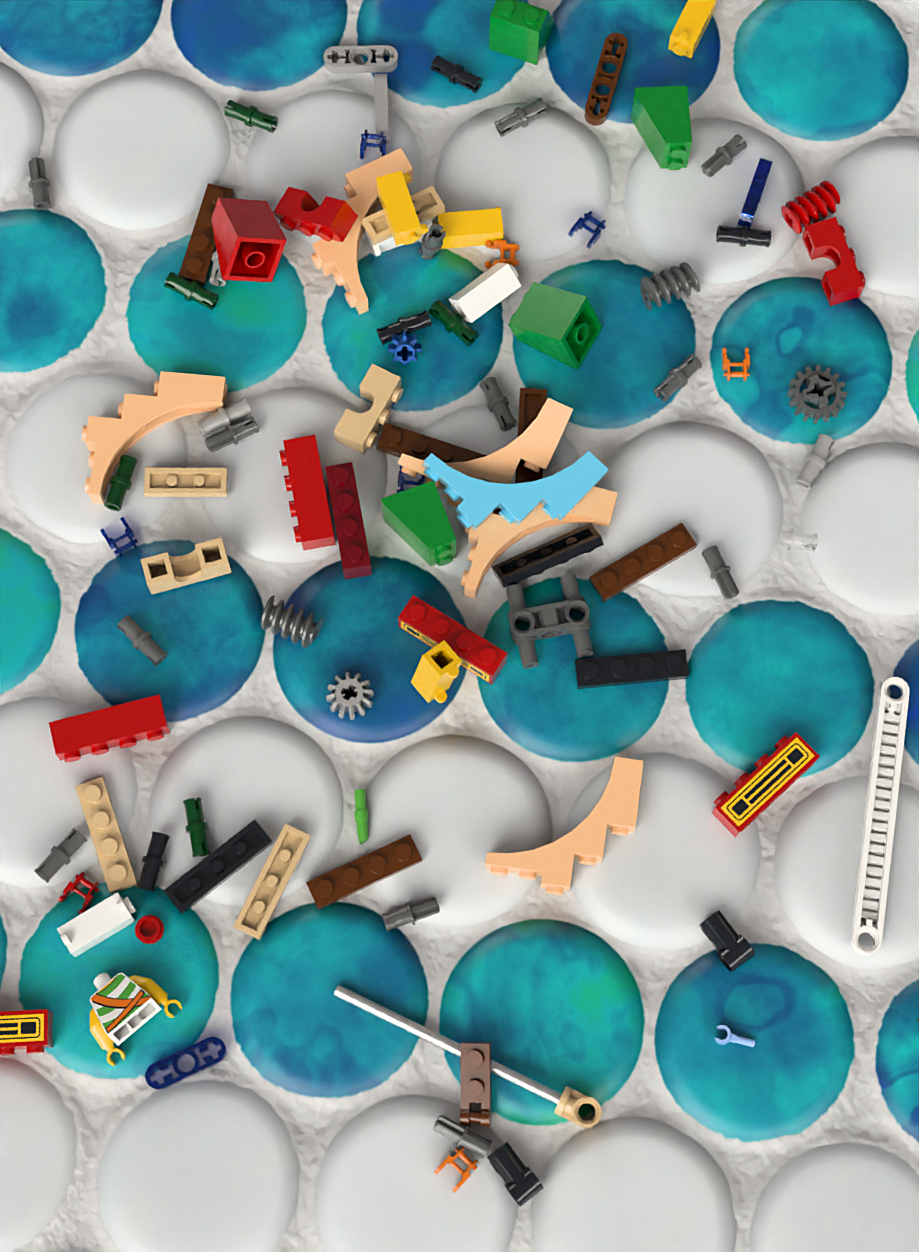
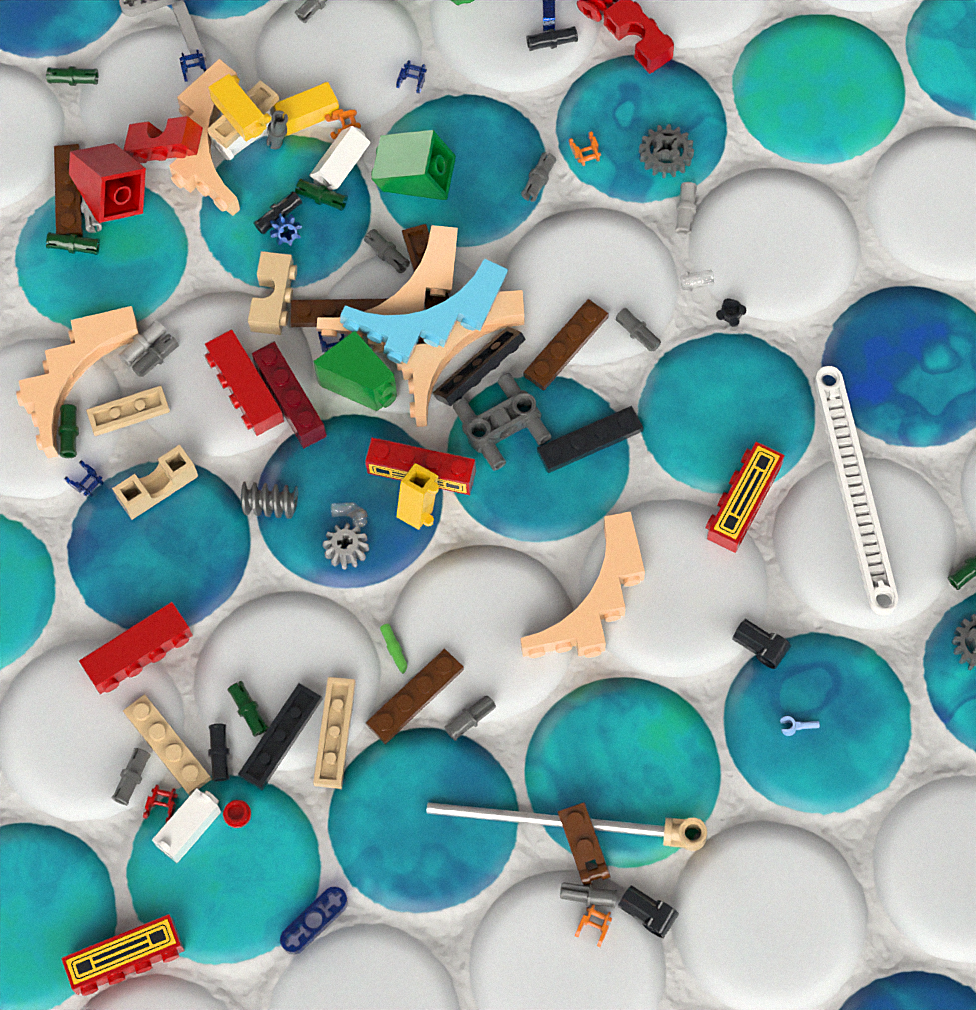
camera: 15 degrees left, 5 degrees down
torso [90,973,182,1066] -> none
dark grey pin [117,615,168,666] -> none
dark grey piece [640,262,700,311] -> none
none -> clear arm [331,502,368,527]
none -> black plate [716,298,747,327]

